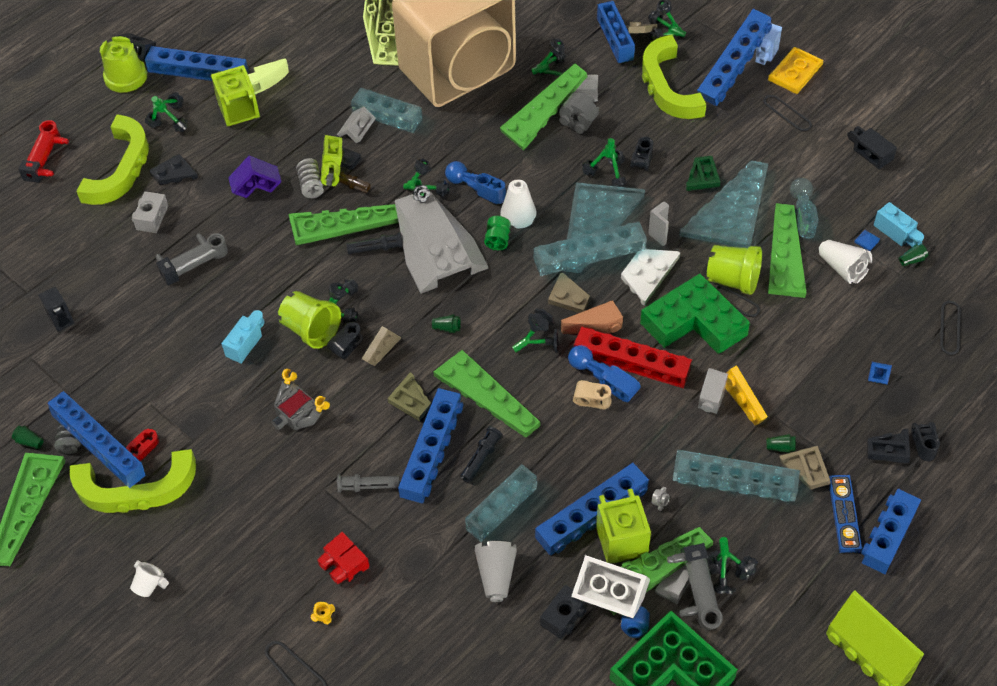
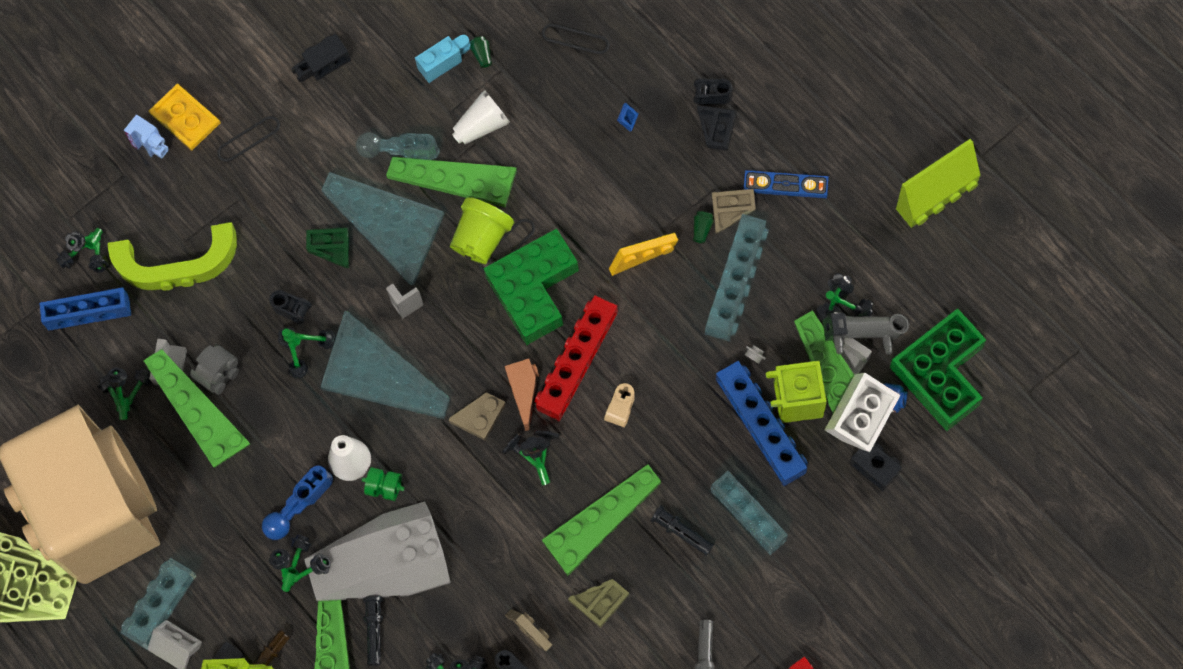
camera: 80 degrees left, 15 degrees up
blue brick [398,388,463,504] -> none
dark green cone [432,314,461,333] -> none
light grey cone [475,541,517,602] -> none
clear light blue brick [533,222,647,276] -> none
blue beam [568,345,641,402] -> none
white wing [621,249,680,306] -> none
dark tan wing [626,22,657,33] -> none
blue brick [697,9,772,106] -> none
light grey slope [698,368,728,414] -> none
blue slope [854,230,880,251] -> none
blue brick [861,489,921,574] -> none

